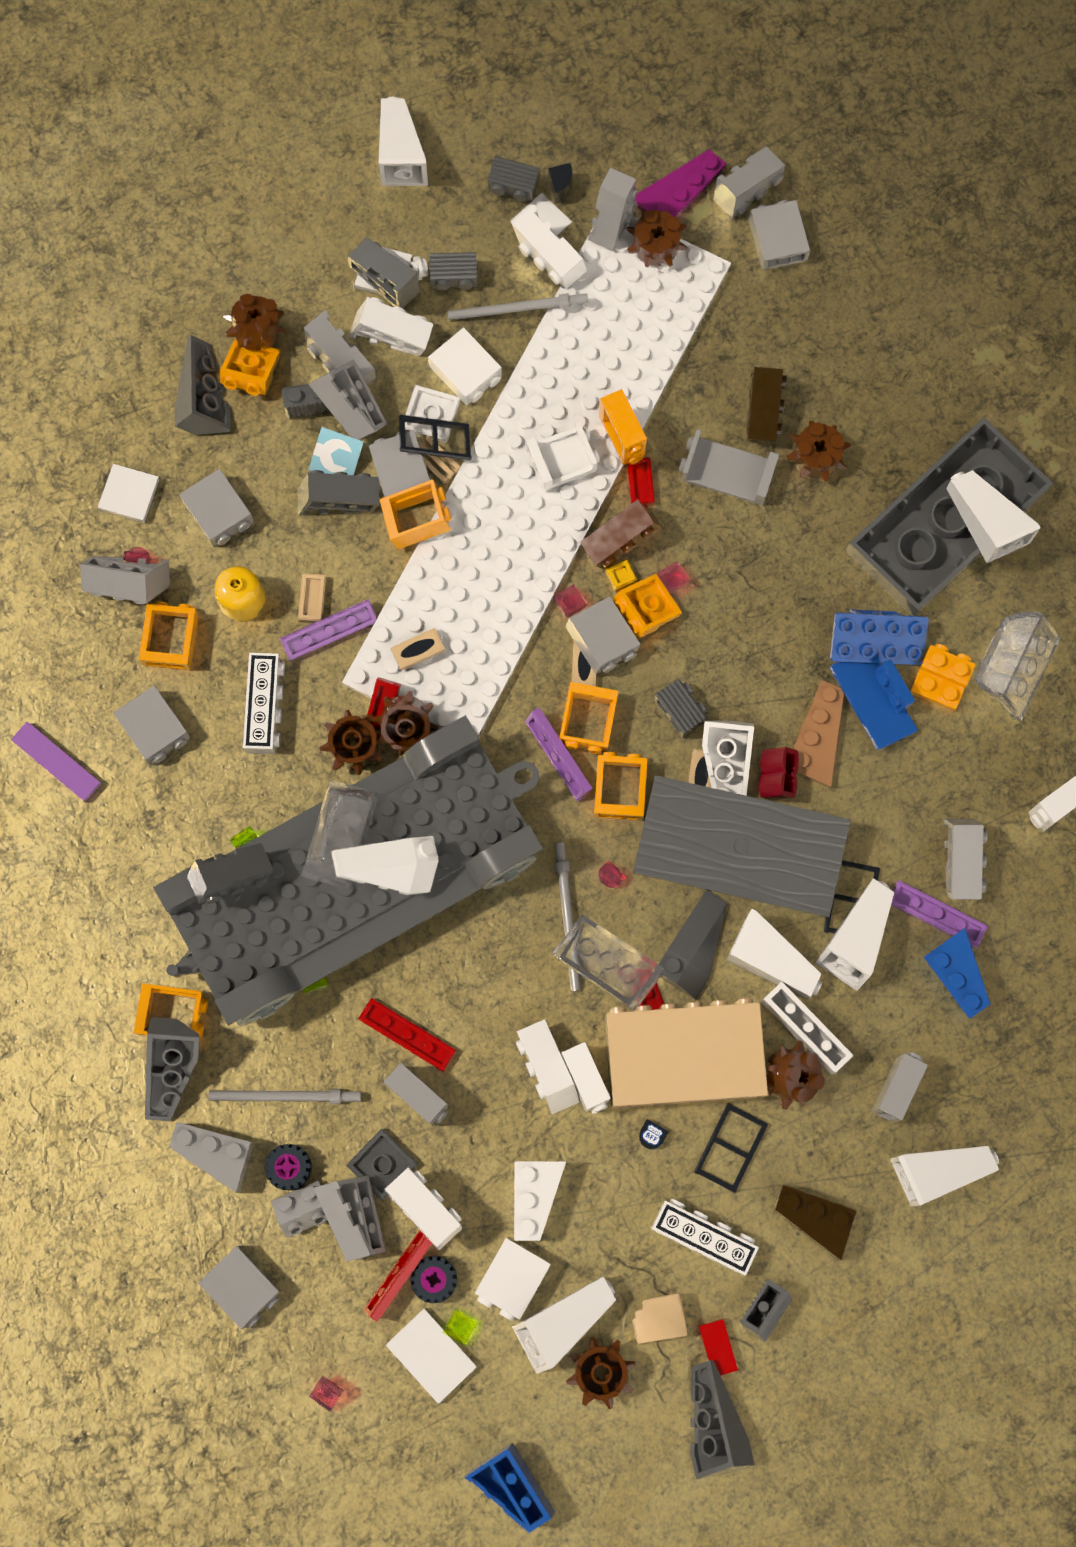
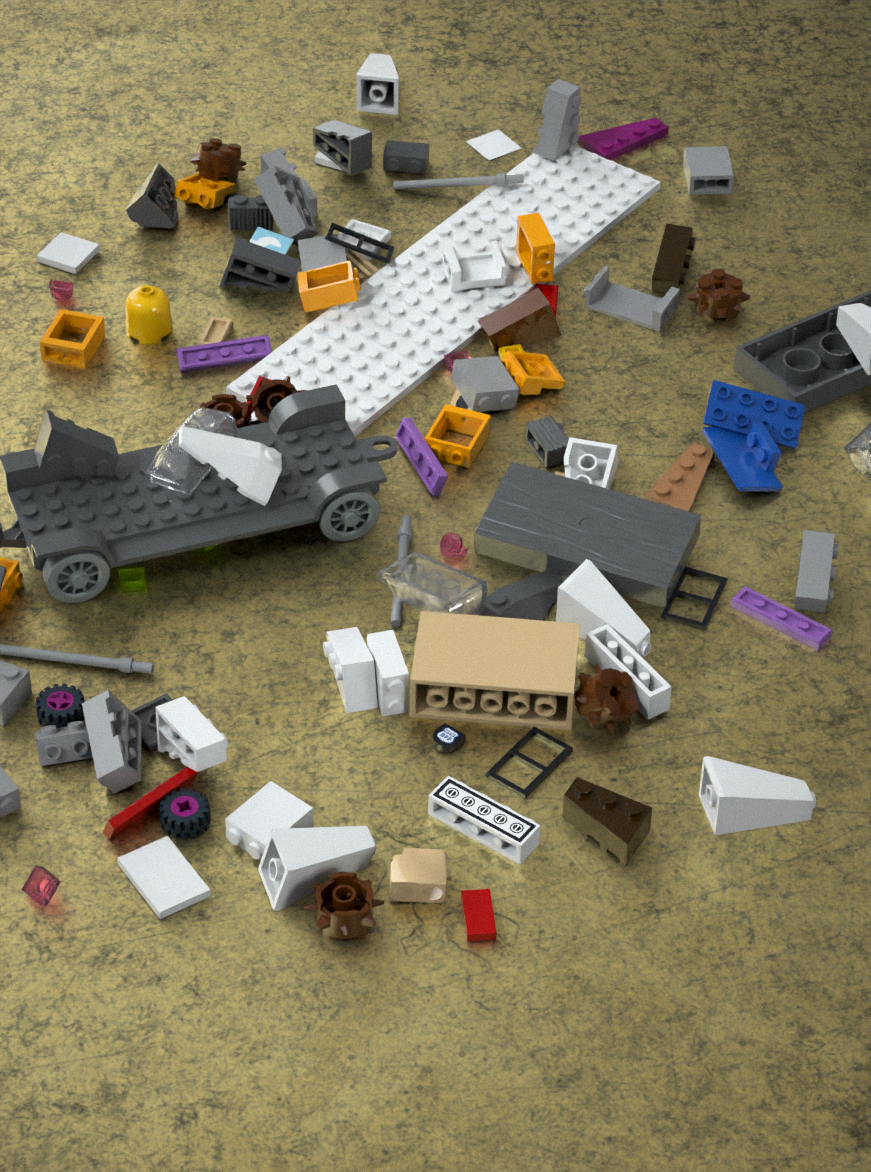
camera: 10 degrees right, 35 degrees down
light grey wedge [80,556,170,604] -> none
light grey brick [113,686,190,765] -> none
light grey brick [179,469,254,547] -> none
white brick [243,653,285,754] -> none
white wedge [349,297,433,356] -> none
red tile [358,998,457,1073] -> none
light grey brick [384,1063,448,1126] -> none
tan tile [391,628,445,671] -> none
white plate [410,256,428,280] -> none
white brick [428,327,502,406] -> none
clear neon green tile [442,1309,478,1346] -> none
blue wedge [464,1443,555,1533] -> none
dark grey brick [487,156,540,202] -> none
white wedge [512,204,587,289] -> none
white wedge [514,1161,566,1241] -> none
black brick [548,163,573,204] -> none
light orange window [593,752,647,821] -> none
reddish brown brick [626,209,688,267] -> none
clear pink plate [657,561,690,595] -> none
dark grey wedge [690,1360,755,1479] -> none
light grey wedge [713,146,785,218] -> none
dark grey brick [740,1279,792,1342] -> none
dark red brick [758,747,799,801] -> none
white slope [815,878,894,991] -> none
light grey brick [871,1052,928,1123] -> none
light orange plate [910,644,976,712] -> none
blue wedge [924,928,990,1019] -> none

